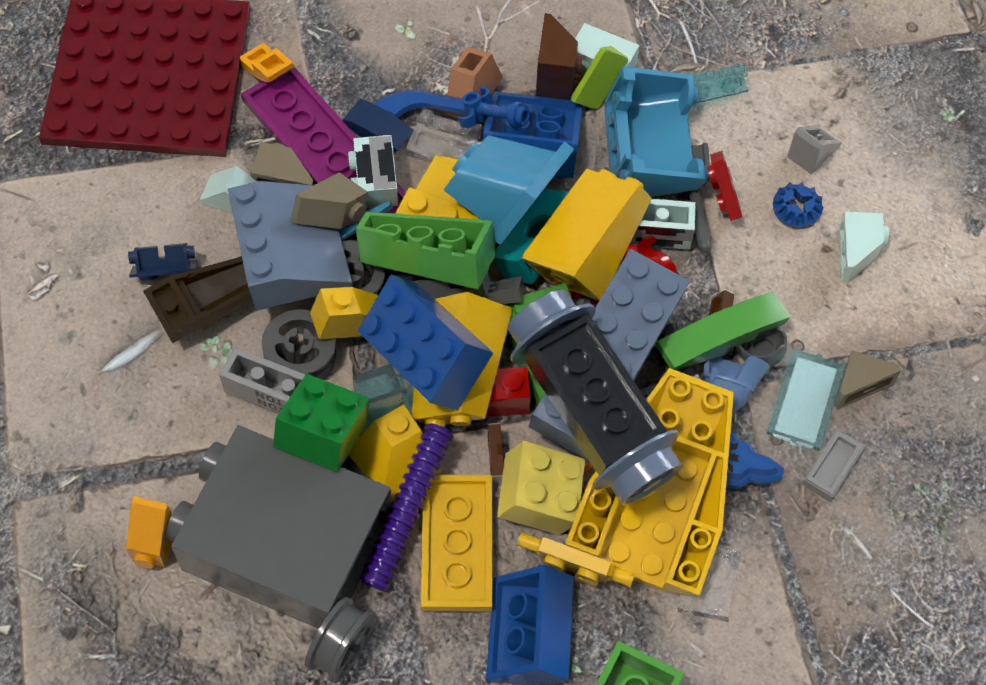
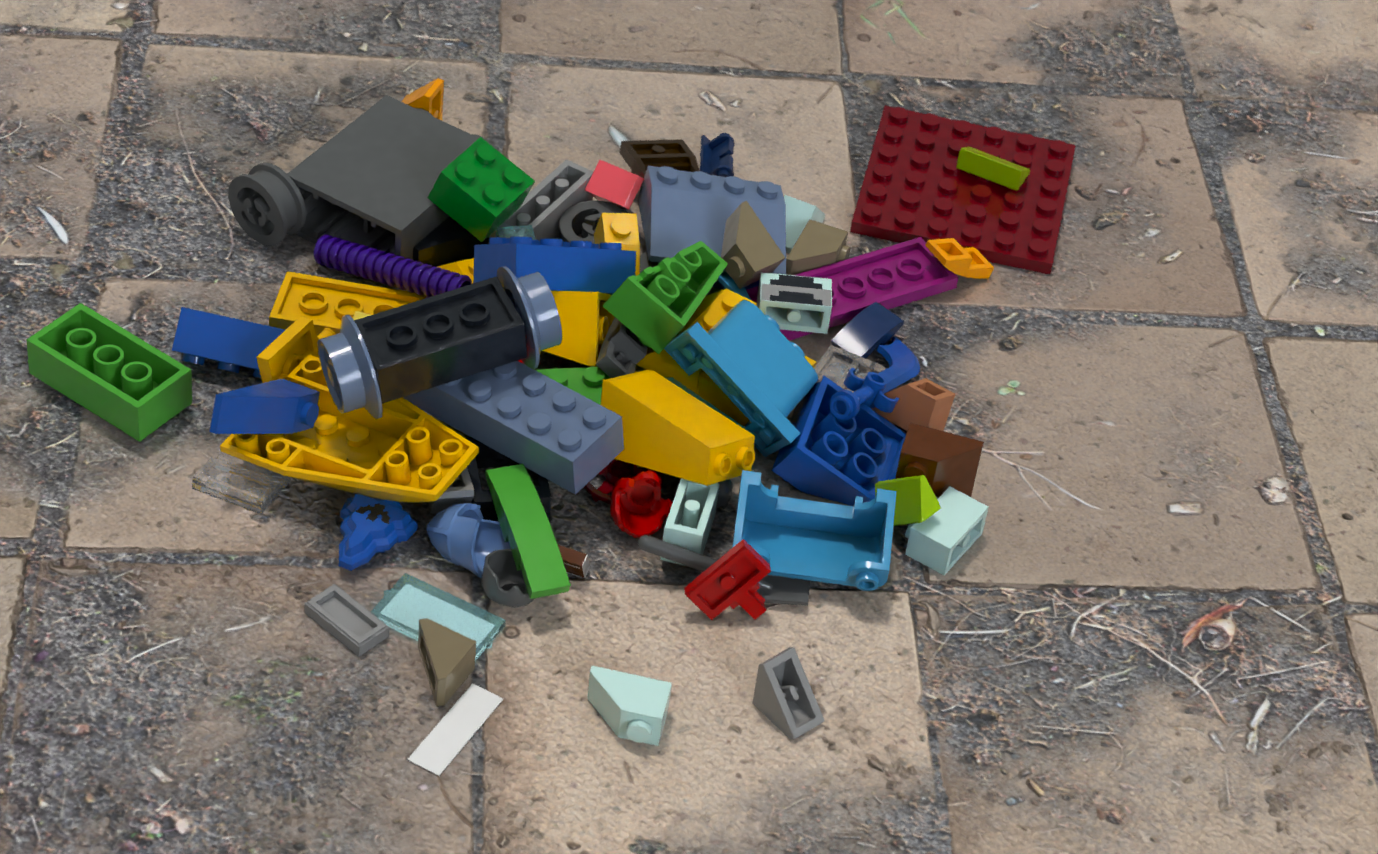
camera: 95 degrees right, 20 degrees down
clear light blue hinge [692,63,749,104] -> none
blue gear [772,182,824,228] -> none
none -> blue slope [209,378,320,434]
none -> white sticker [407,683,503,776]
none -> coral slope [585,160,644,210]
none -> lime slope [956,147,1030,190]

